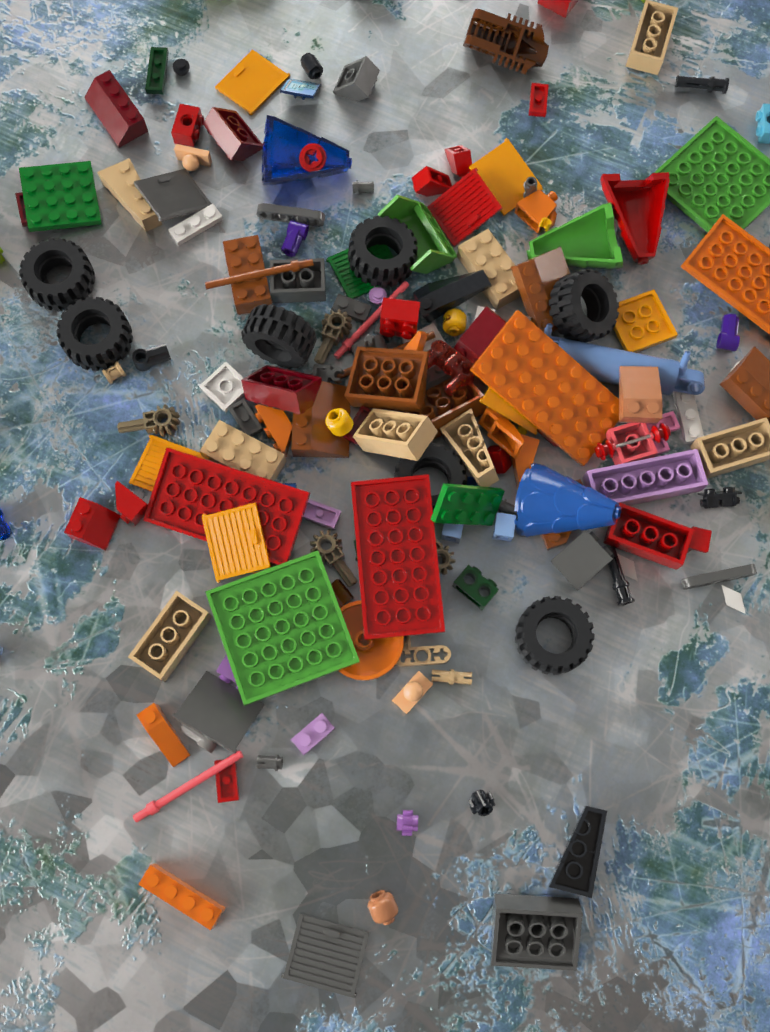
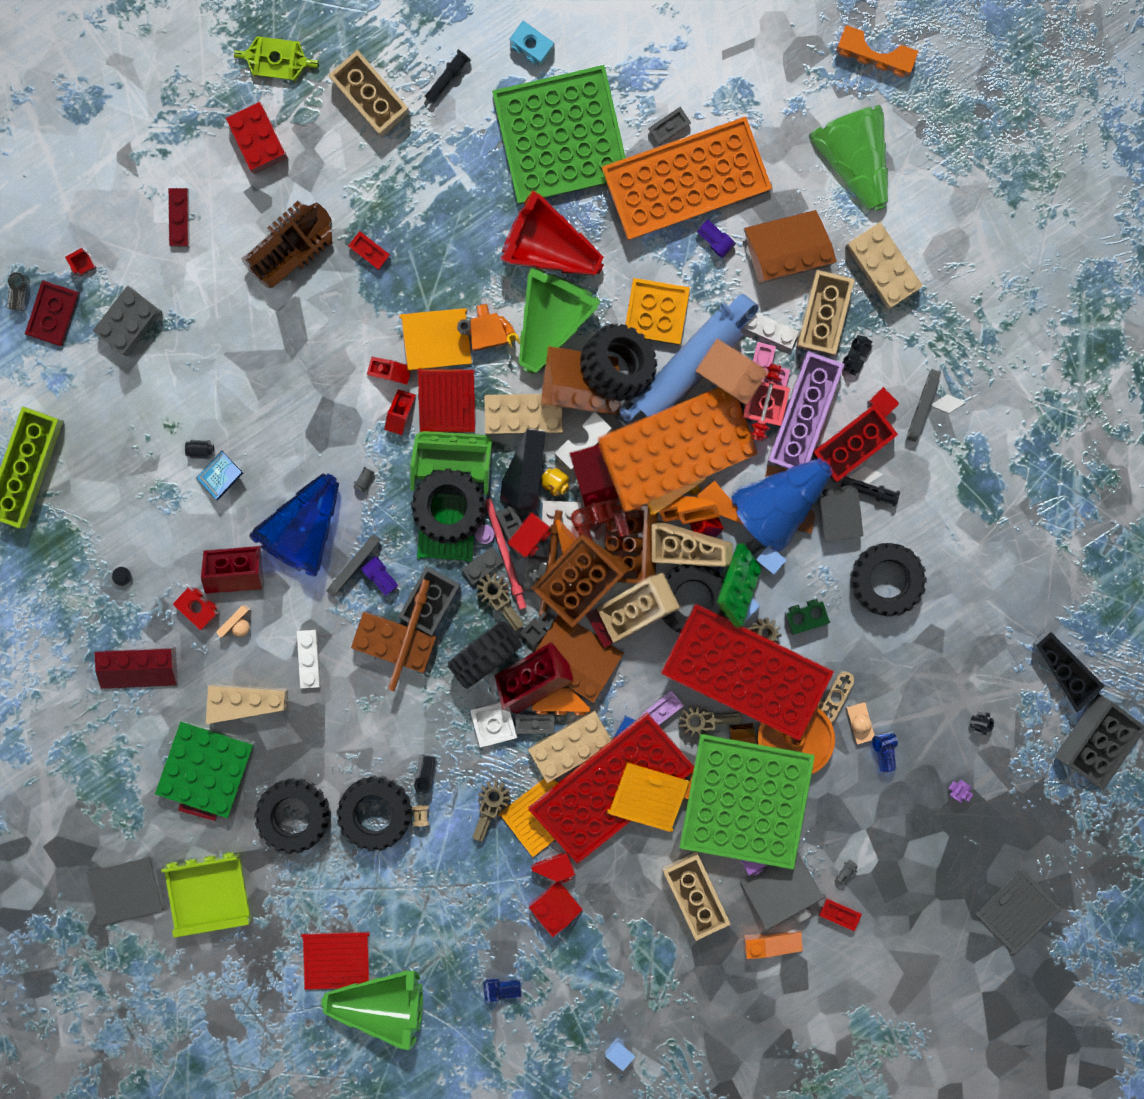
camera: 60 degrees left, 15 degrees up
coral bar [133,750,244,822] -> none
dark grey piece [134,169,212,222] -> none
orange brick [138,863,226,930] -> none
dark green plate [145,47,169,95] -> none
light orange piece [215,49,290,116] -> none
lavender plate [291,713,335,755] -> none
red gear [299,143,327,173] -> none
yellow head [325,408,353,436] -> none
dark grey slope [333,56,380,101] -> none
nougat head [367,890,399,925] -> none
tan pin [431,669,472,685] -> none
none -> clear blue piece [872,731,898,772]

